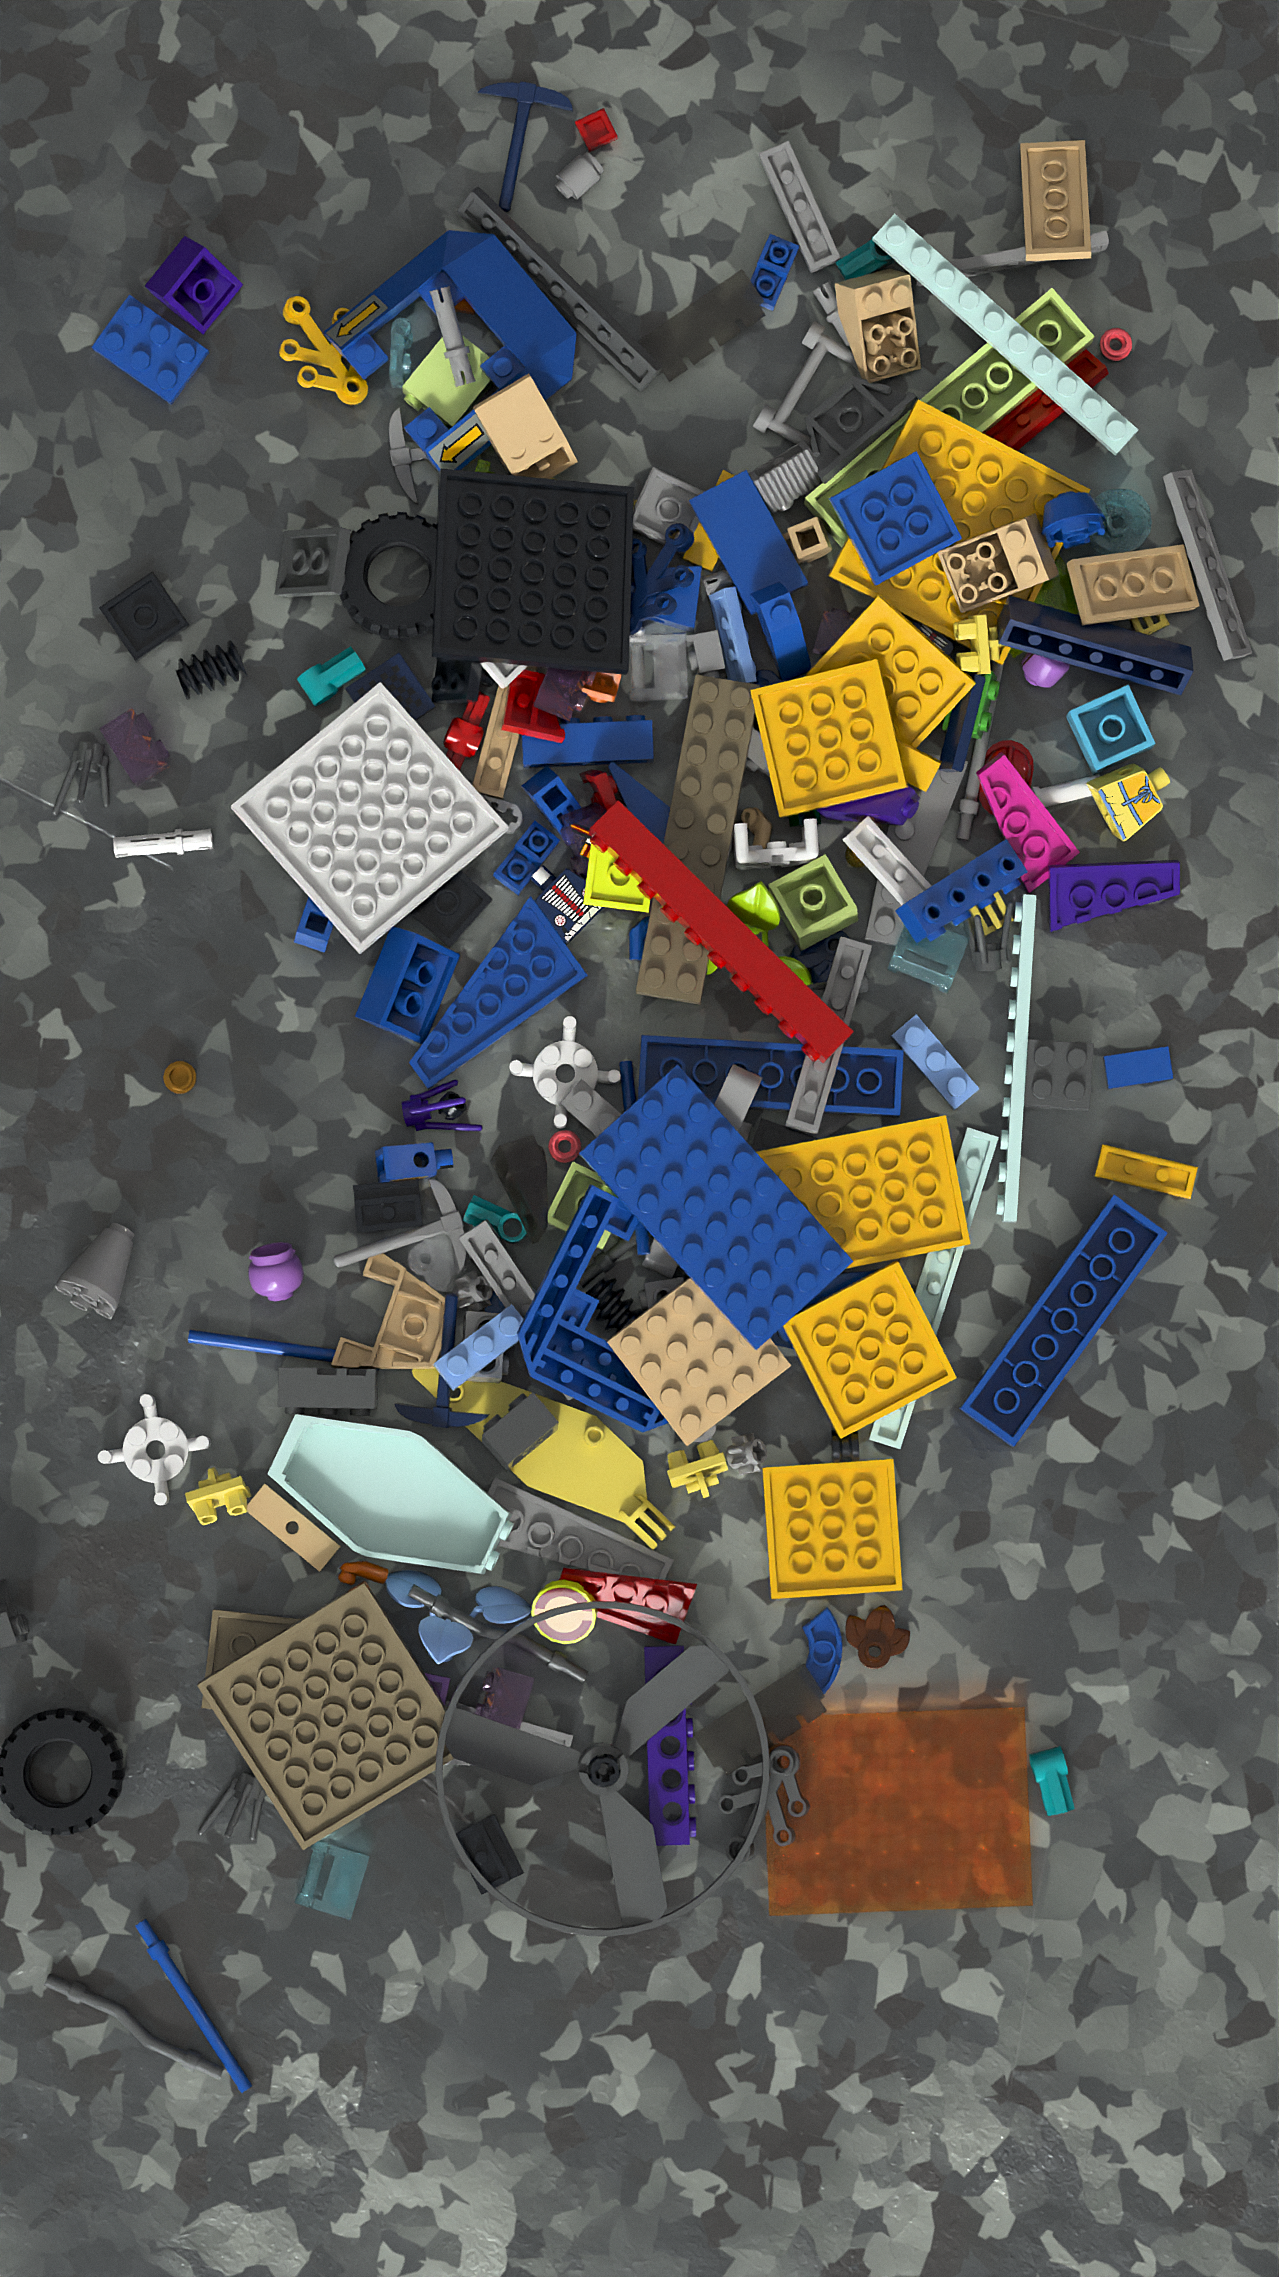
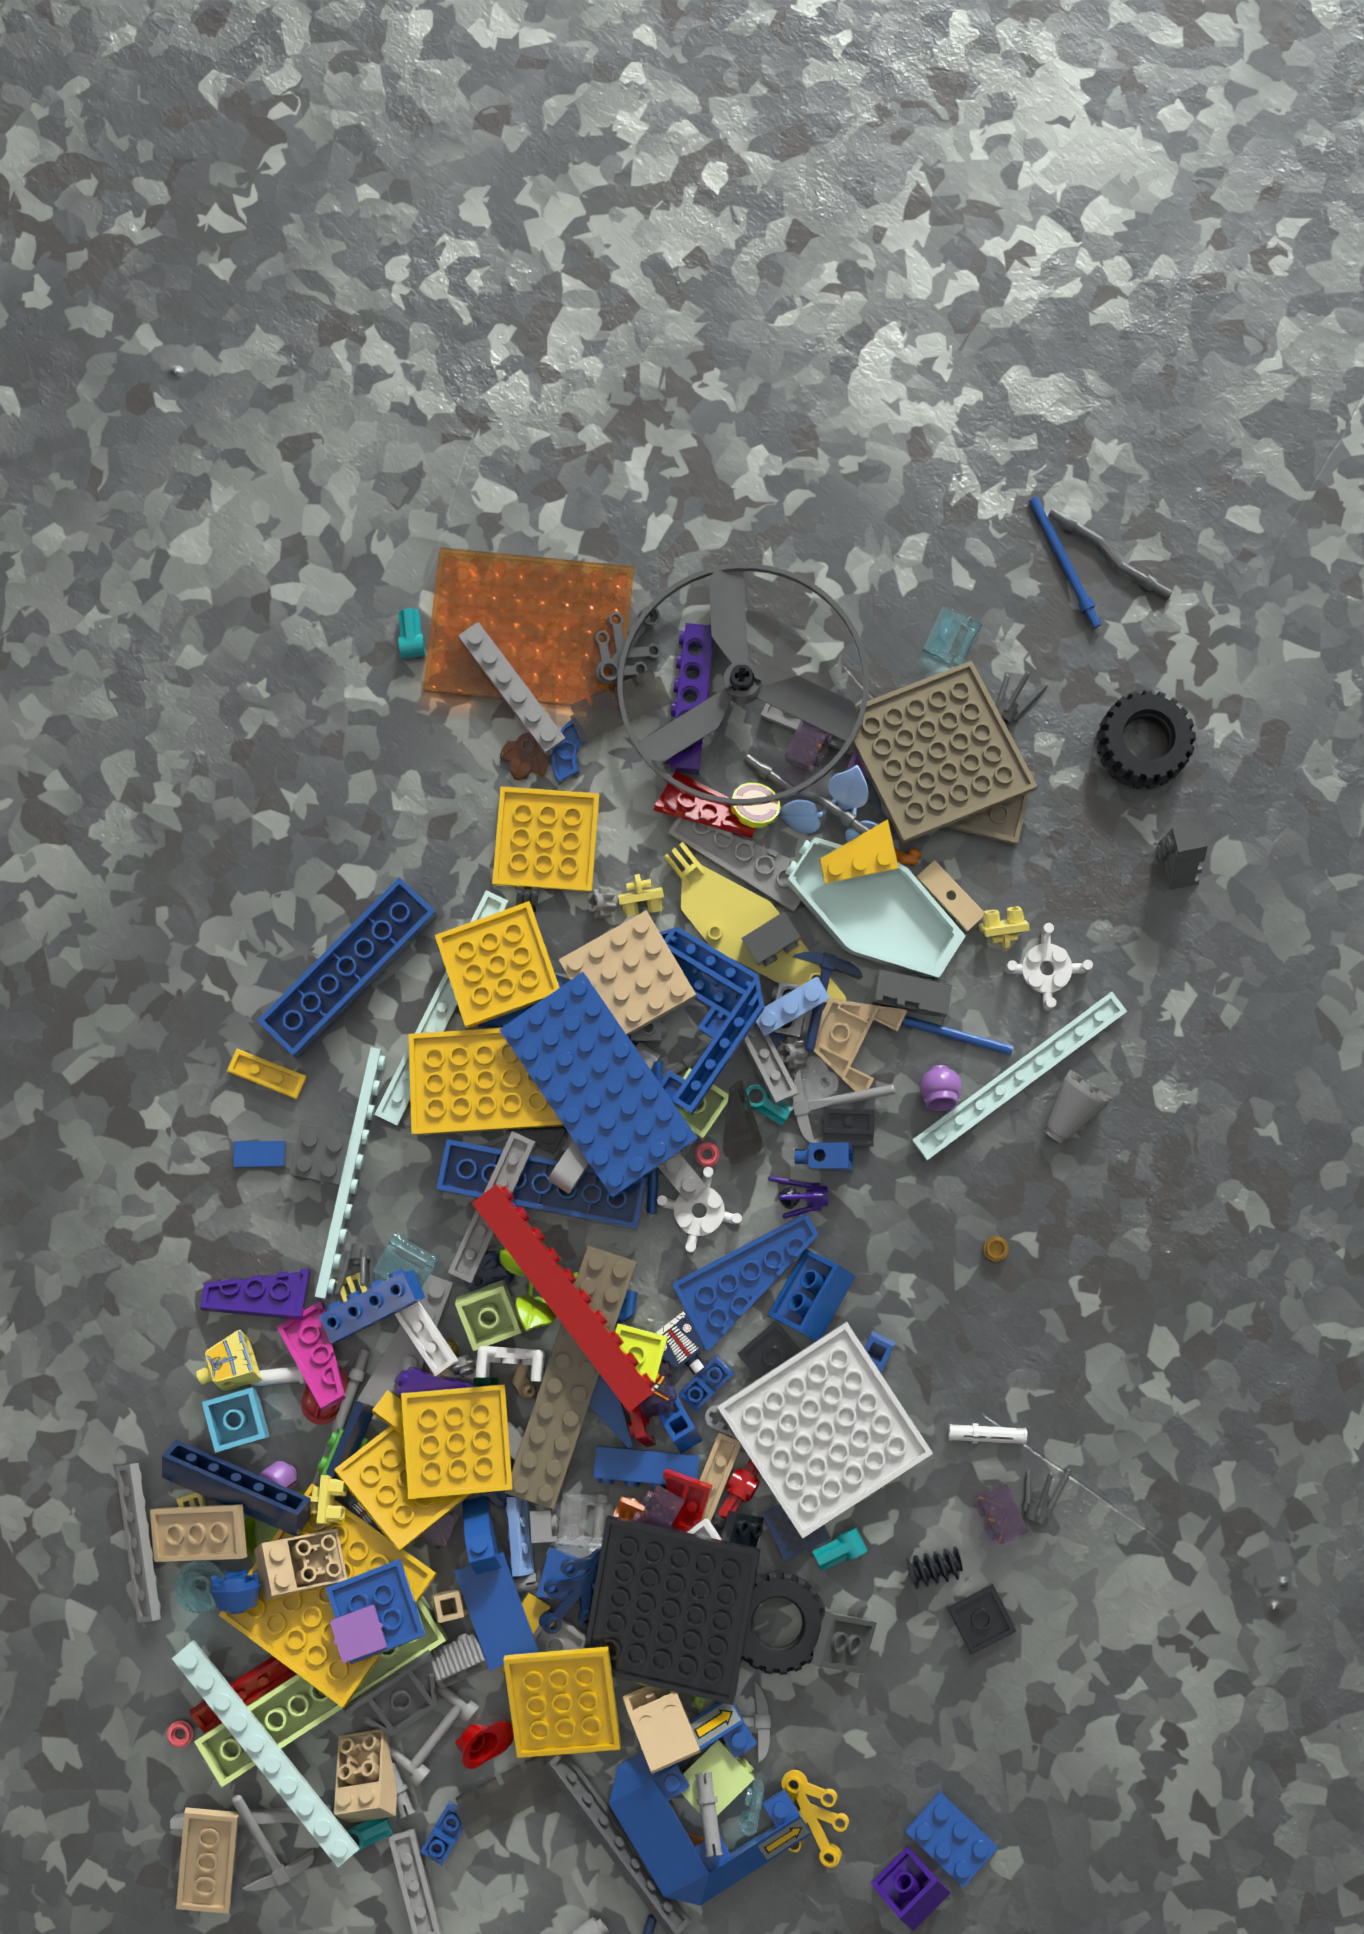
camera: 170 degrees left, 5 degrees down
black plate [456,1813,524,1895] -> none
black piece [586,1277,642,1333] -> none
light blue plate [891,1014,979,1110] -> none
none -> light grey piece [232,1795,314,1891]
none -> medium lavender piece [330,1605,387,1663]
none -> light grey plate [451,1355,477,1377]
none -> red piece [455,1721,514,1769]
none -> light grey plate [458,622,565,754]
none -> yellow plate [503,1647,621,1758]
none -> yellow wing [819,819,899,884]
none -> light aqua plate [911,992,1127,1161]

